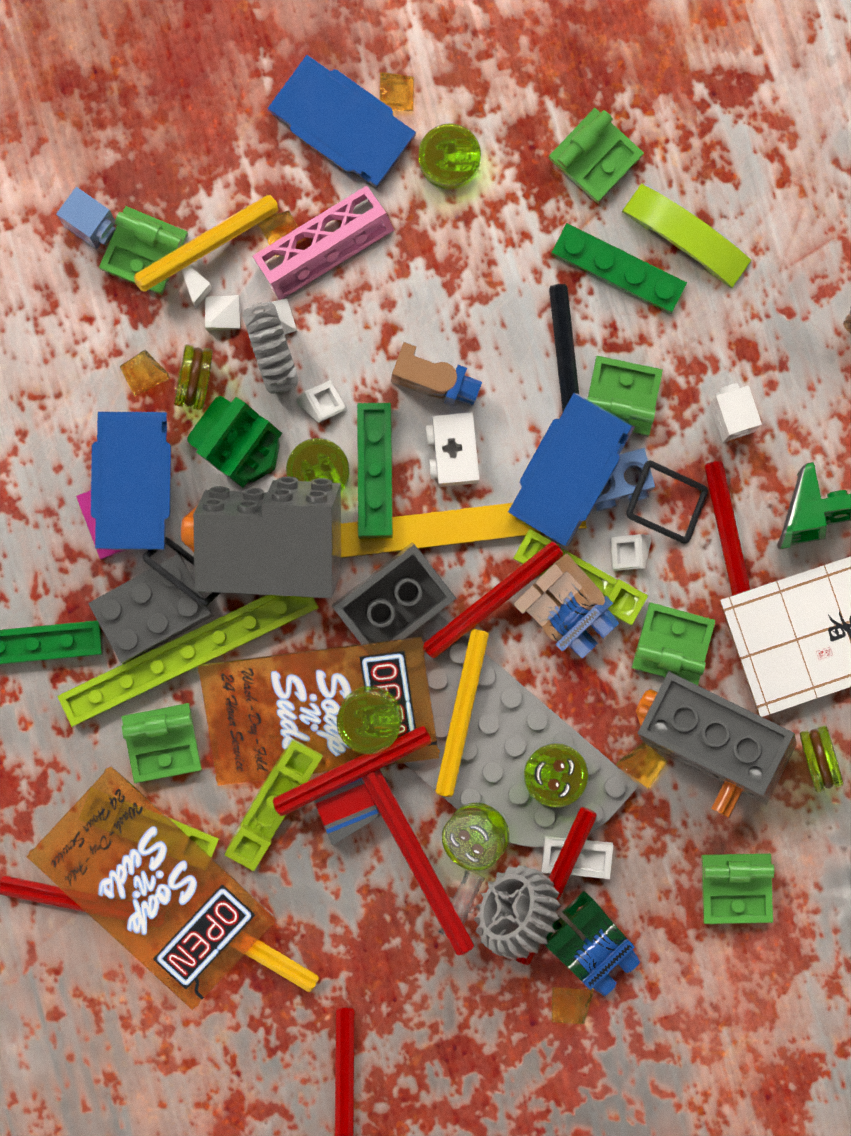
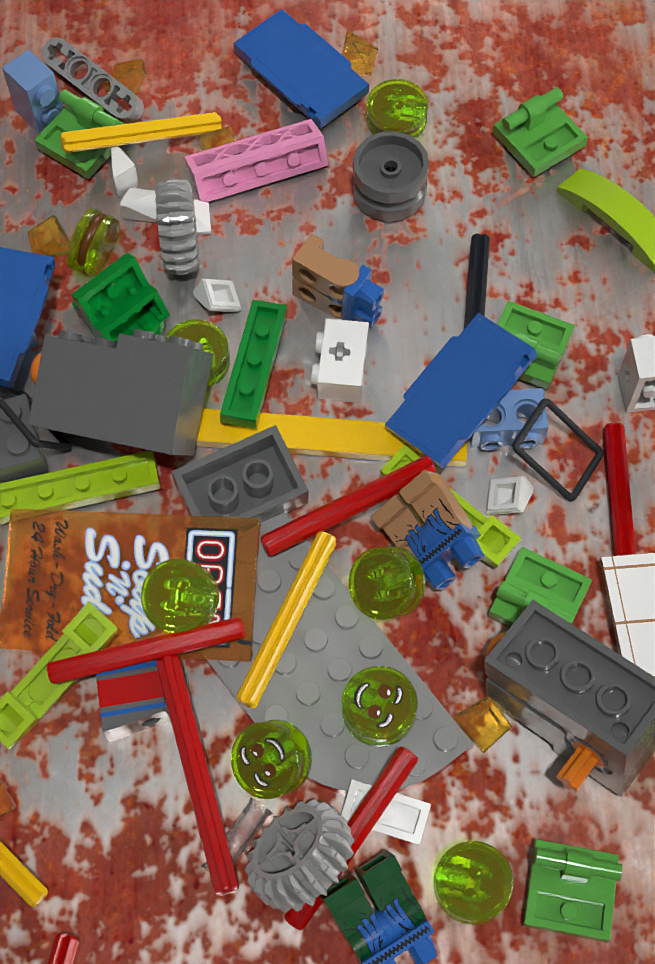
camera: 15 degrees right, 20 degrees down
green plate [551,223,687,314] -> none
none -> light grey beam [42,37,144,124]
none -> clear yellow slope [105,59,146,95]
none -> clear neon green head [349,546,425,620]
none -> dark grey wheel [353,131,429,222]
none -> clear neon green head [433,841,514,925]

